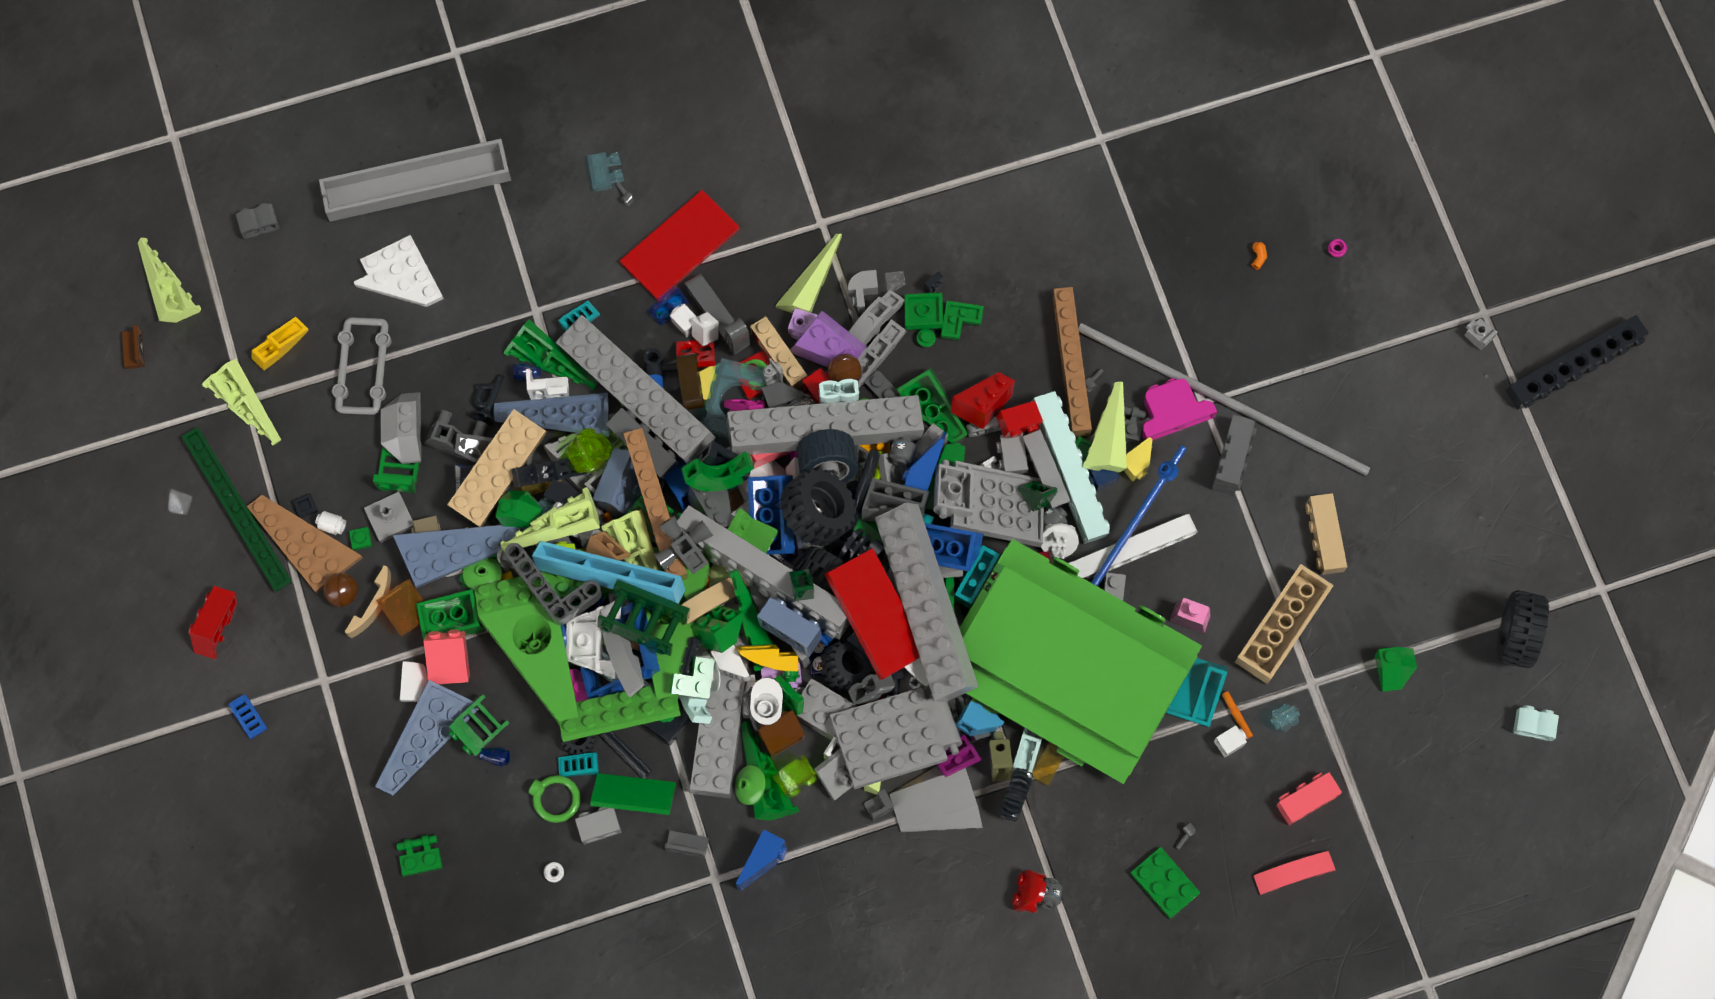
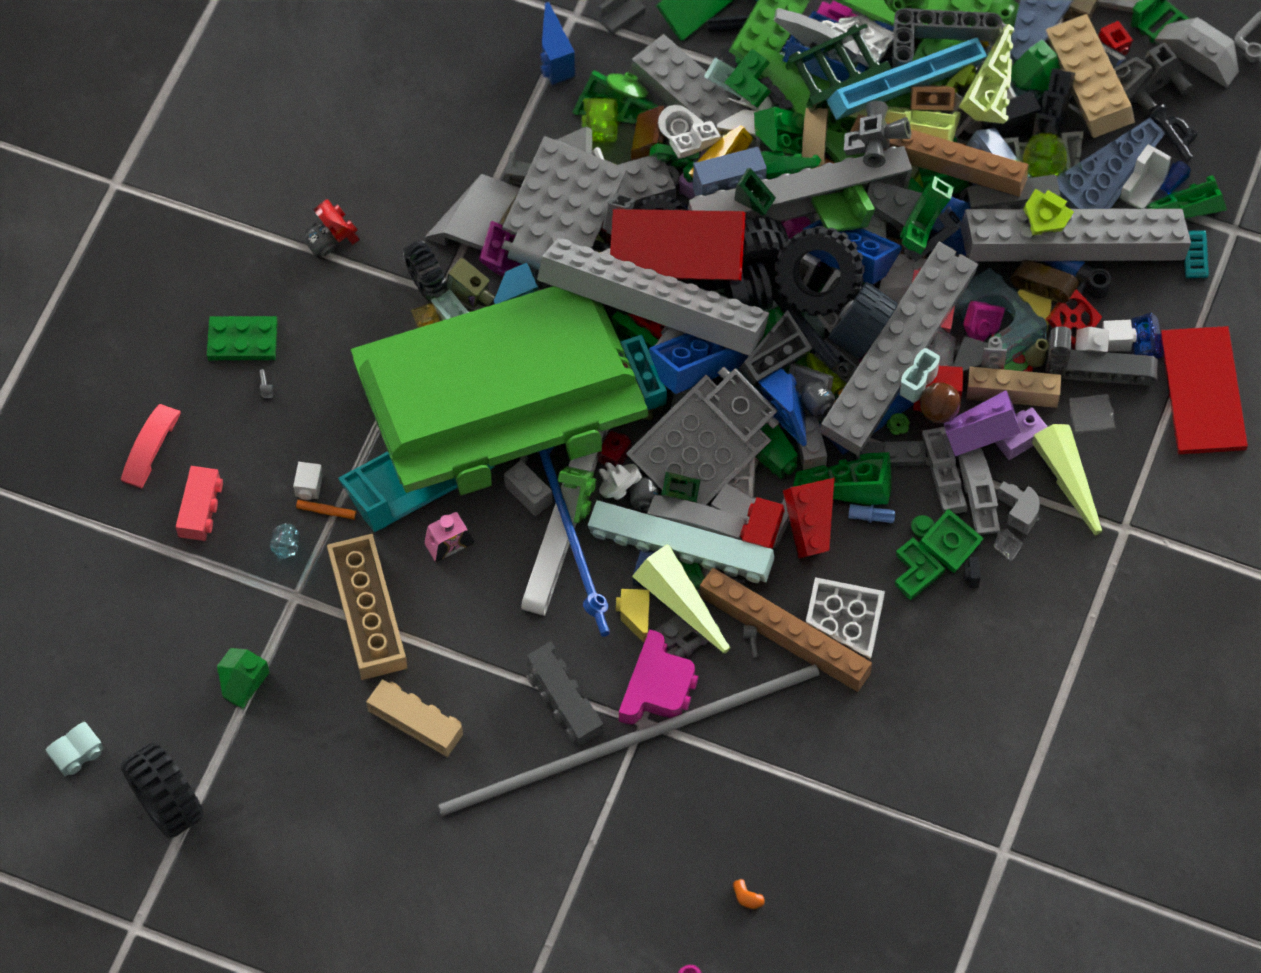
camera: 130 degrees right, 10 degrees down
none -> bright green bracket [558,466,596,523]
none -> white slope [669,121,721,158]
none -> white wedge [806,577,885,659]
none -> medium blue axle [848,504,895,523]
none -> lime plate [1023,189,1074,236]
none -> olive cone [1025,339,1049,367]
none -> clear piece [1069,394,1115,434]
none -> red brick [1098,21,1133,55]

